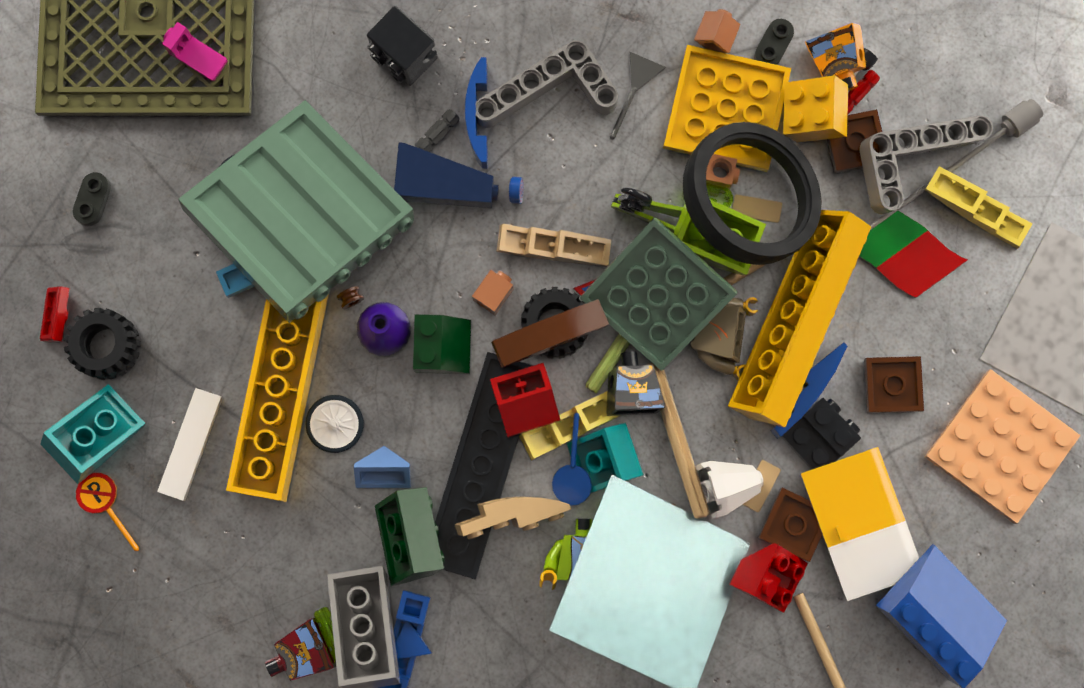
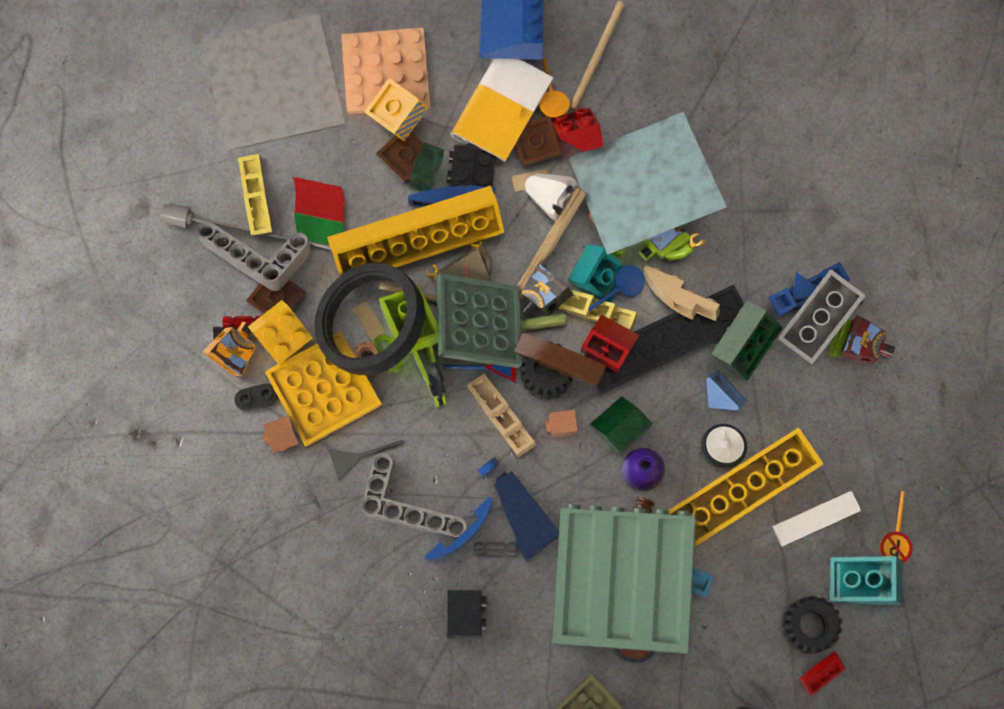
camera: 135 degrees left, 5 degrees down
none -> yellow container [365,78,429,141]
none -> clear green brick [410,142,444,191]
none -> light orange piece [539,57,570,118]

